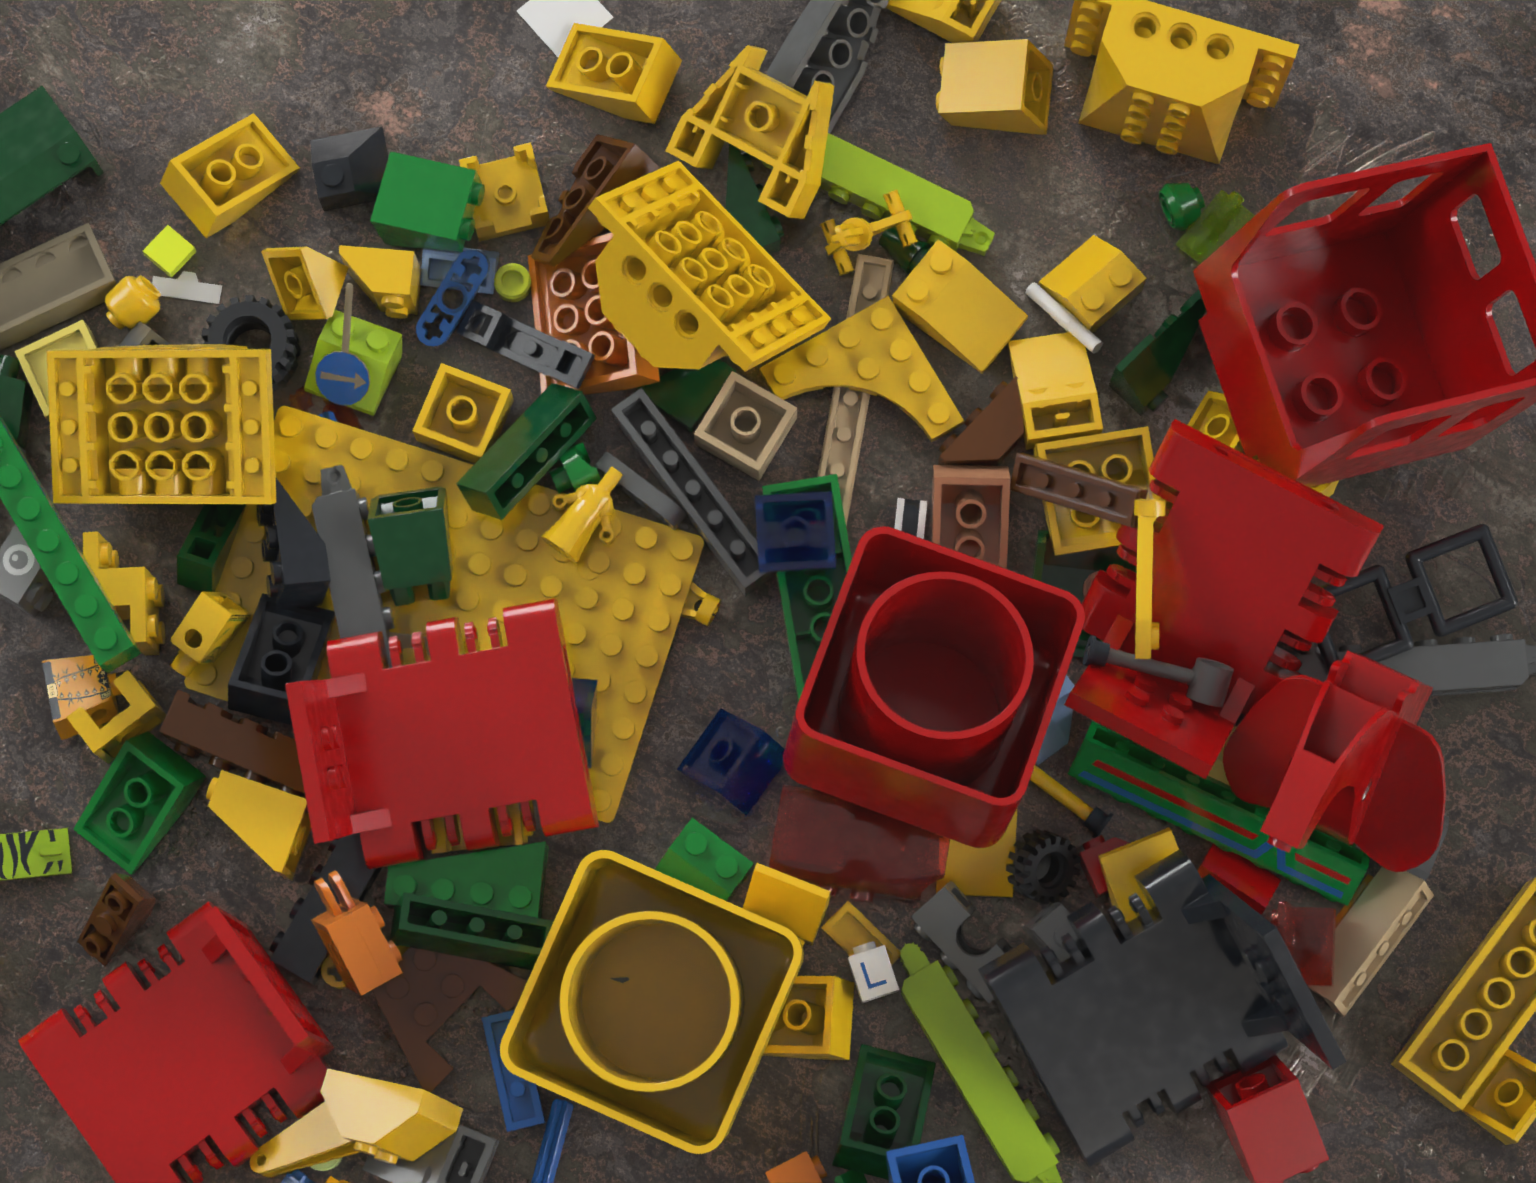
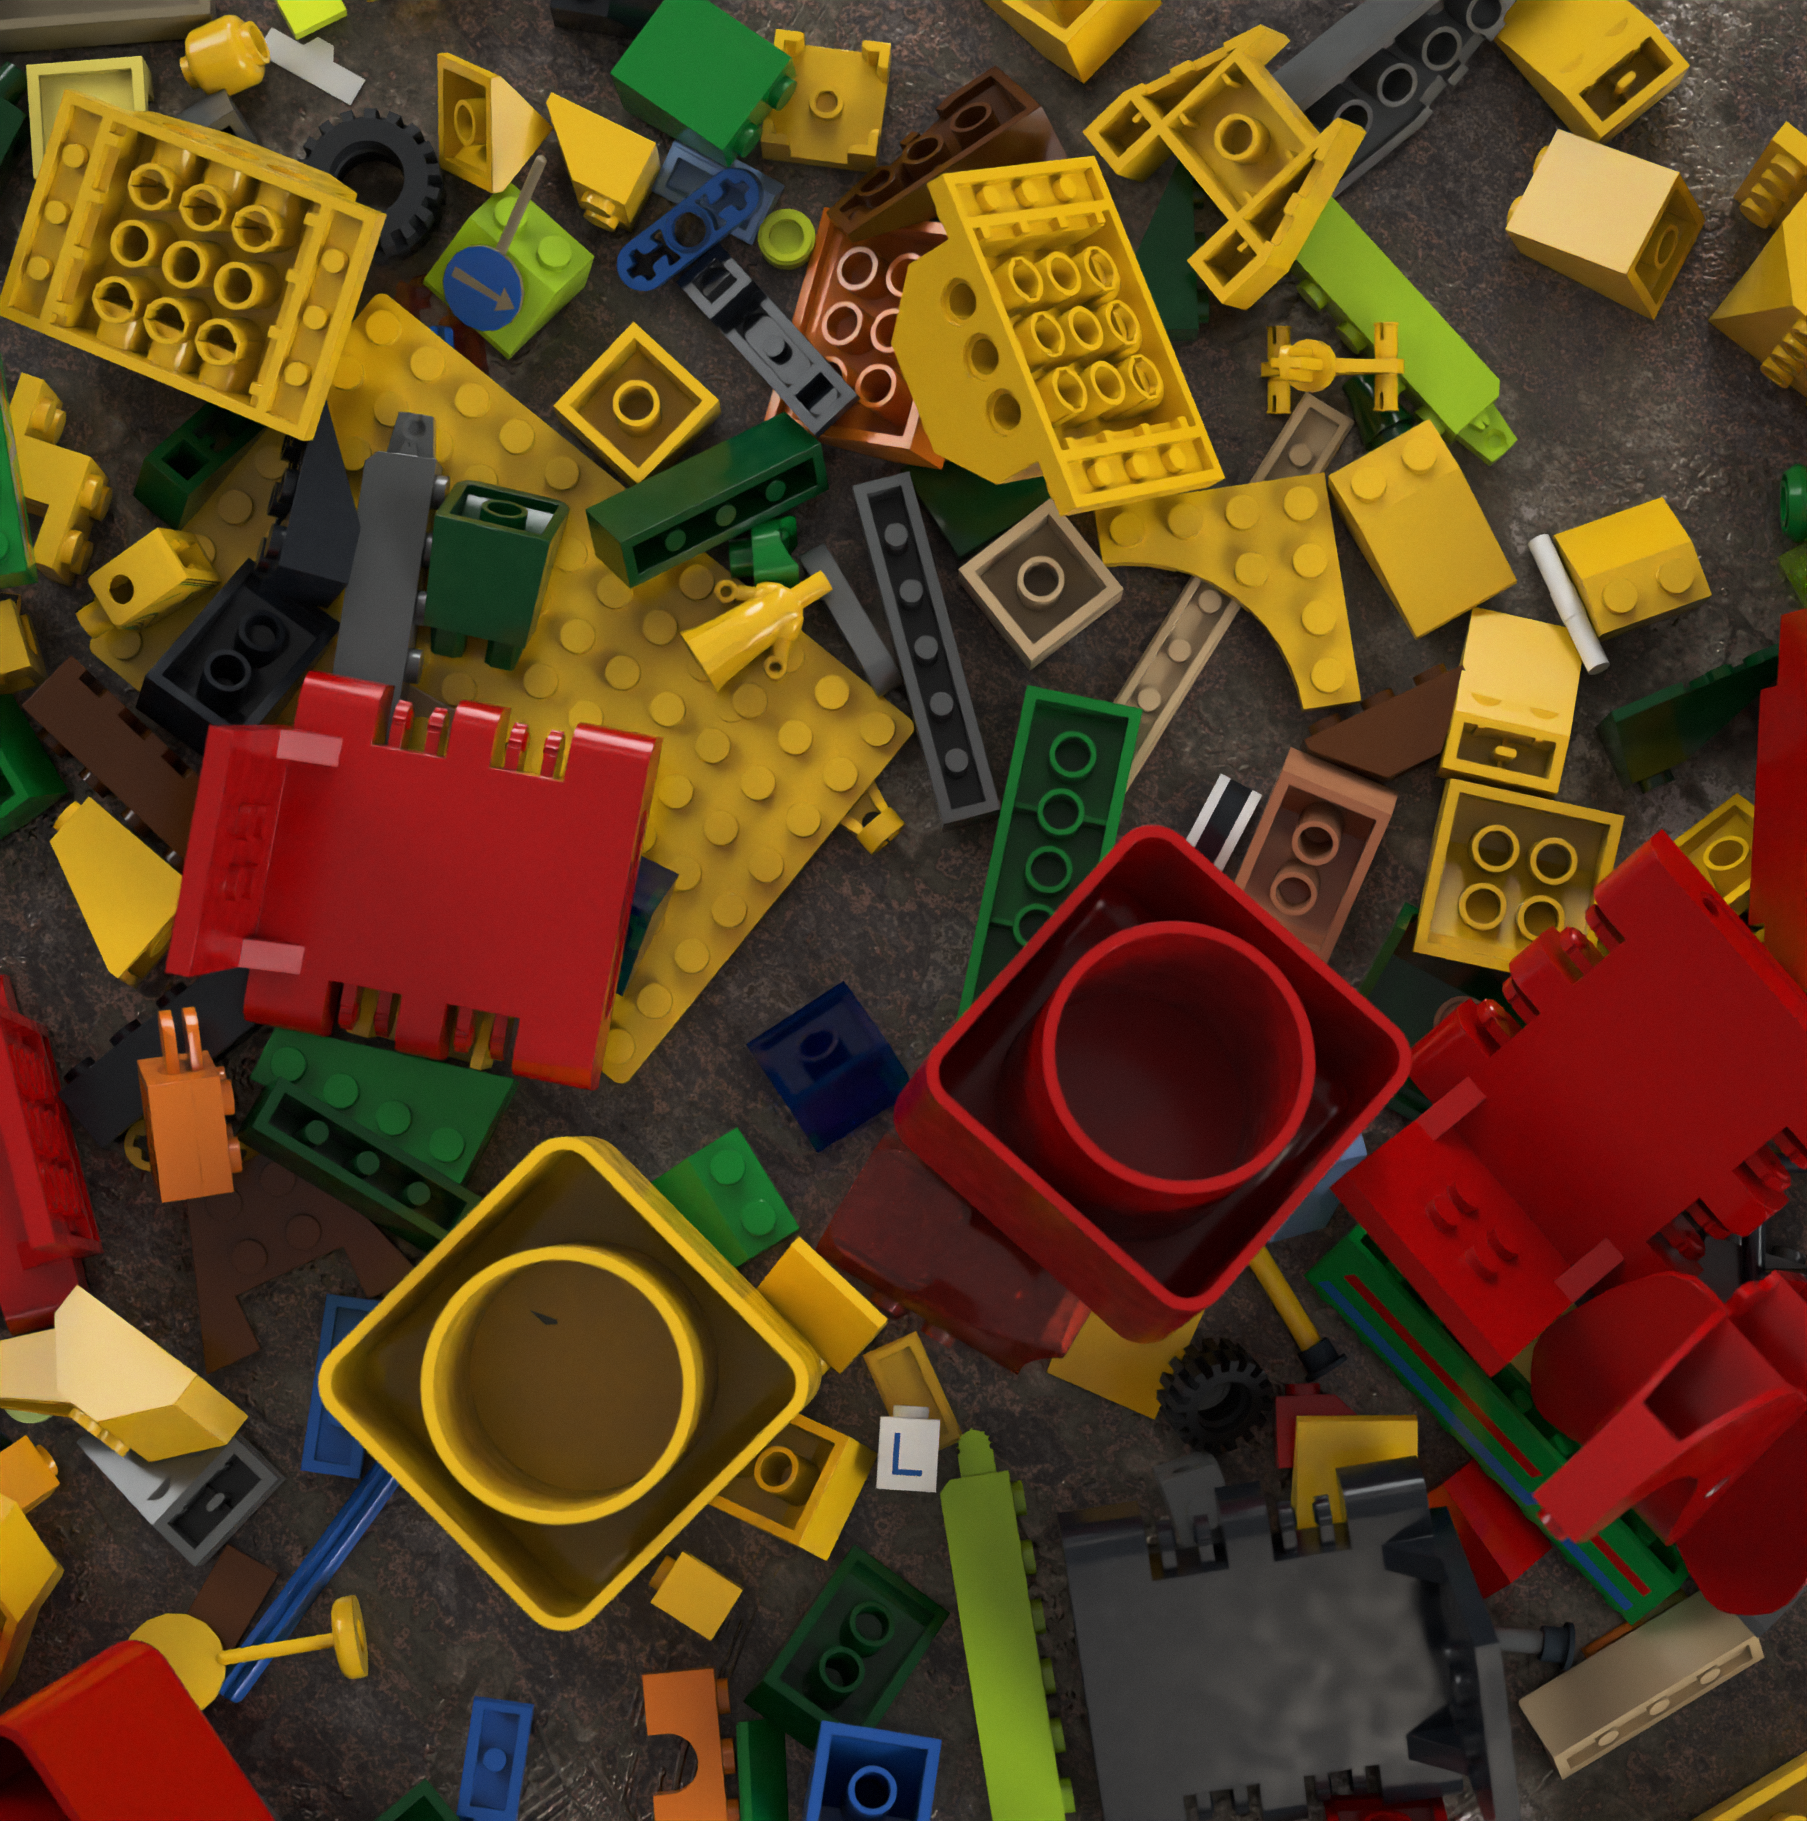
camera: 20 degrees right, 5 degrees up
clear blue brick [755,491,836,573] -> none
dark grey arch [911,881,1013,1003] -> none
reddish brown tile [1010,453,1148,528] -> none
dark grey piece [1083,635,1234,707] -> none
yellow plate [1134,499,1166,659] -> none
clear red bracket [1271,901,1336,987] -> none
none -> yellow brick [648,1550,745,1641]

